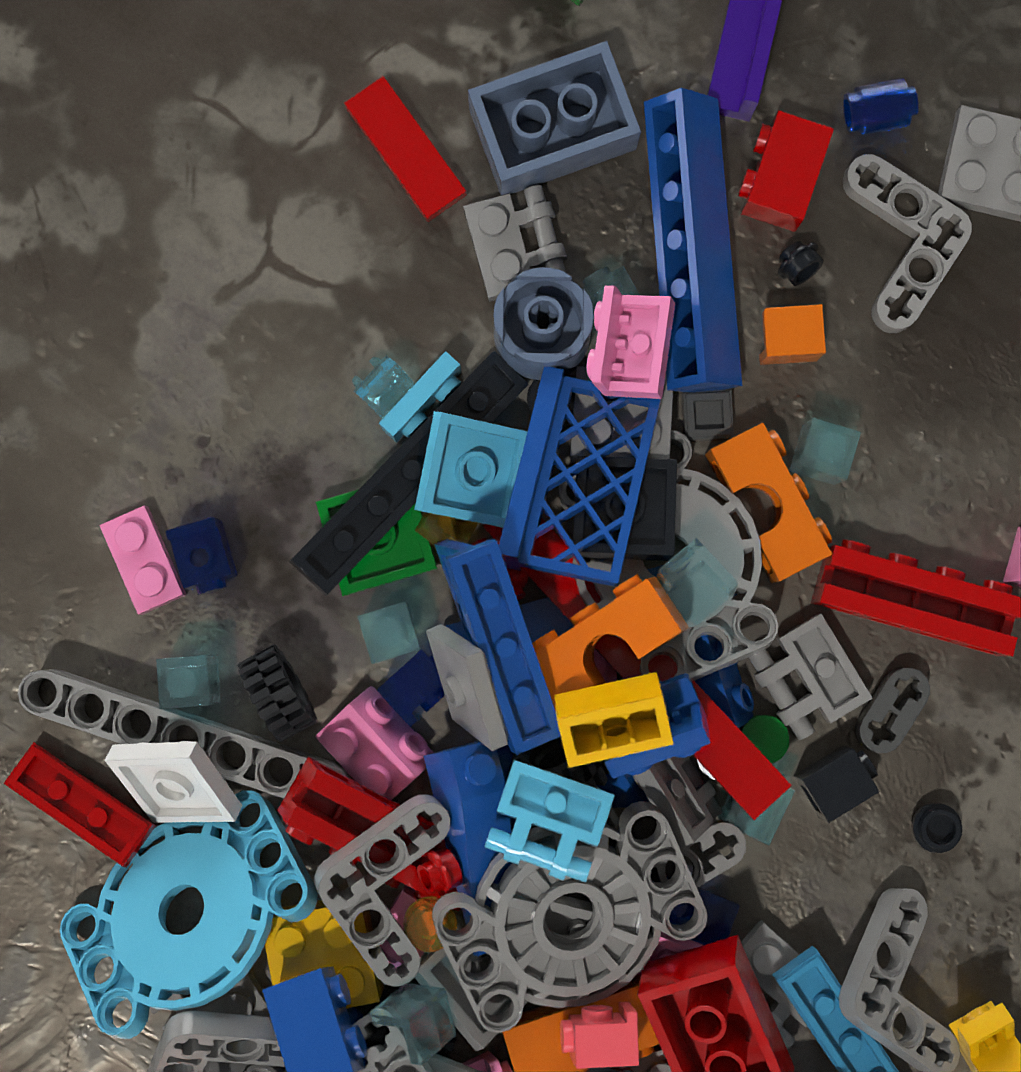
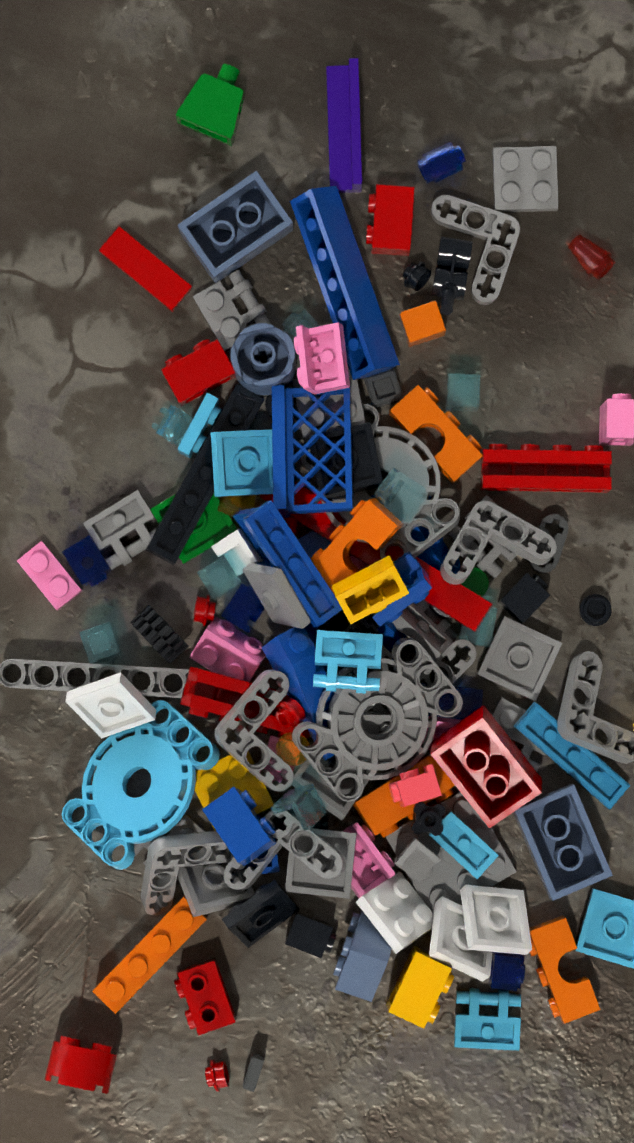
camera: 15 degrees left, 0 degrees up
red tile [3,742,156,868] -> none
none -> light grey plate [83,490,157,570]
none -> red brick [161,339,236,407]
none -> red plate [193,595,216,626]
none -> white panel [211,528,262,575]
none -> black beam [432,237,473,315]
none -> light grey beam [440,501,557,585]
none -> light grey plate [476,616,562,702]

